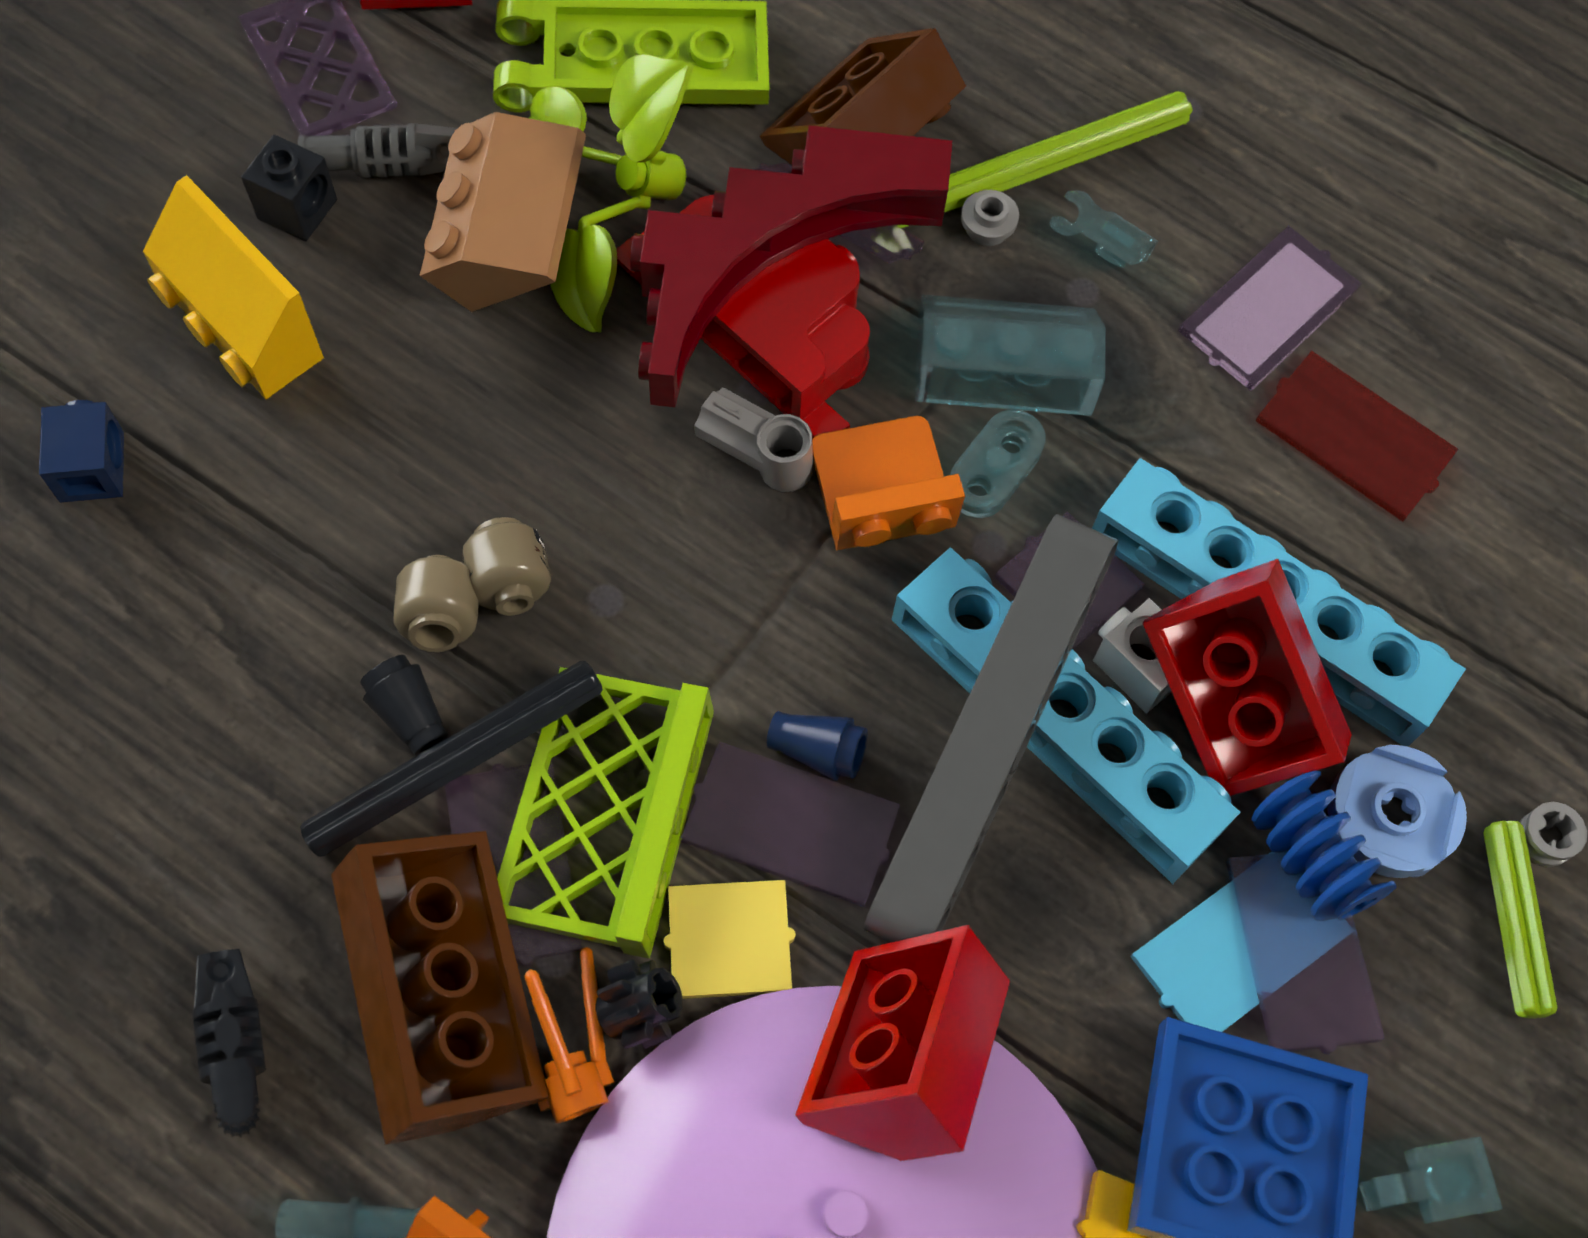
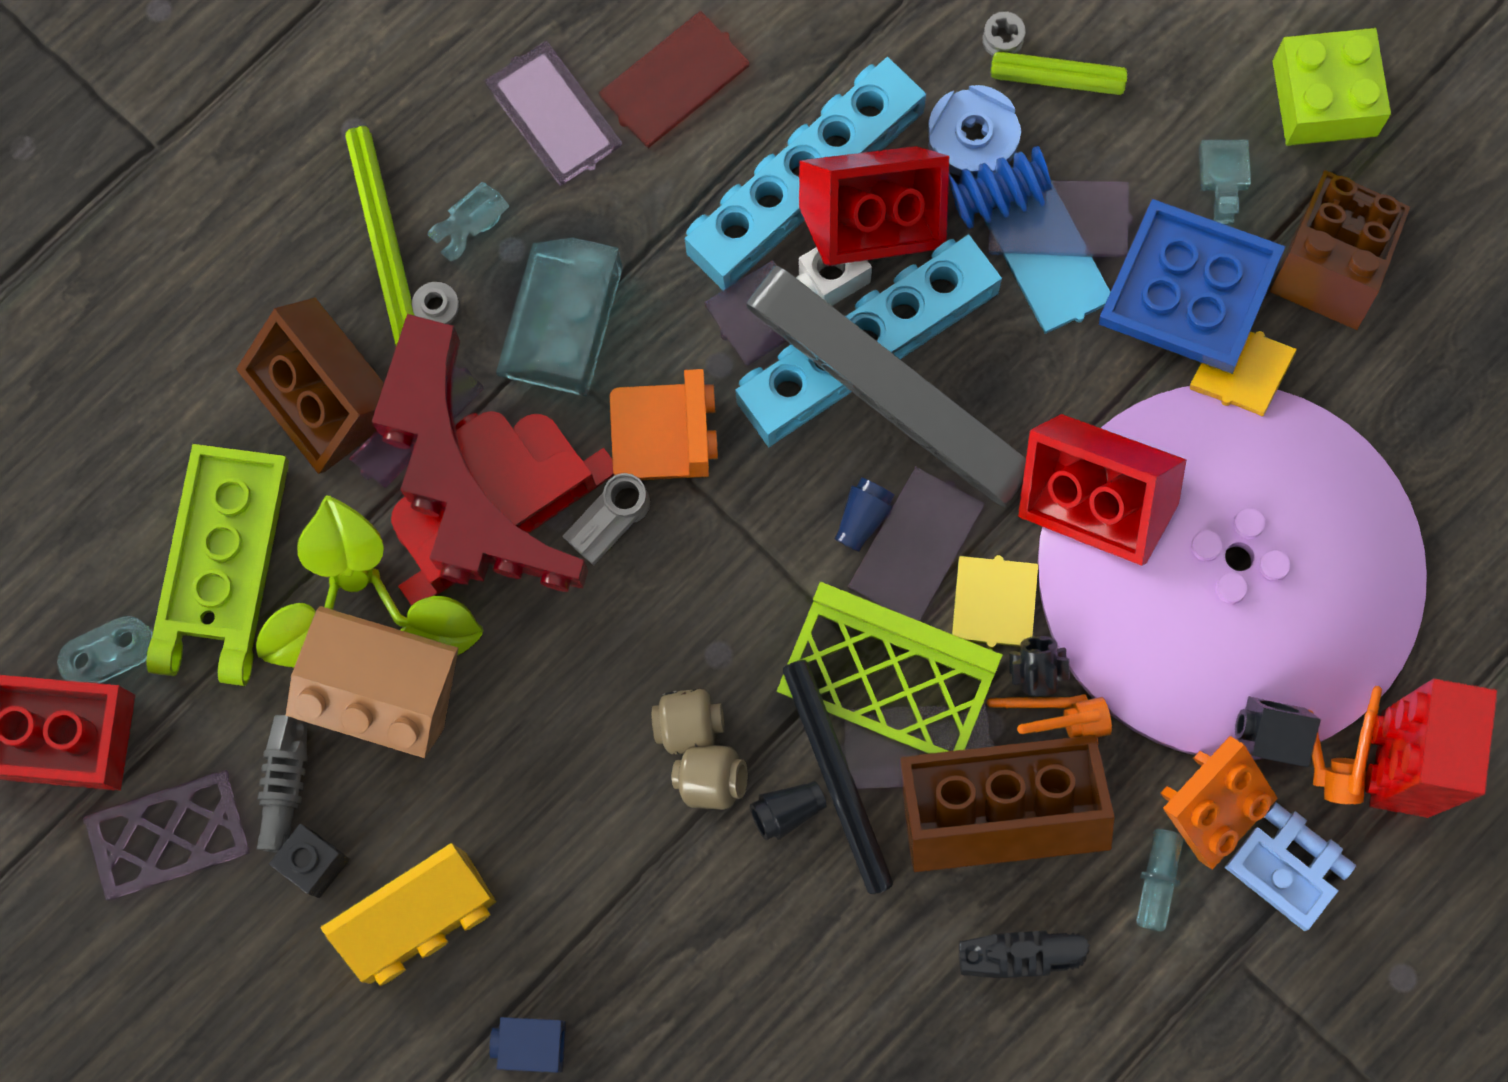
camera: 70 degrees left, 10 degrees up
clear light blue plate [950,410,1045,518] -> none

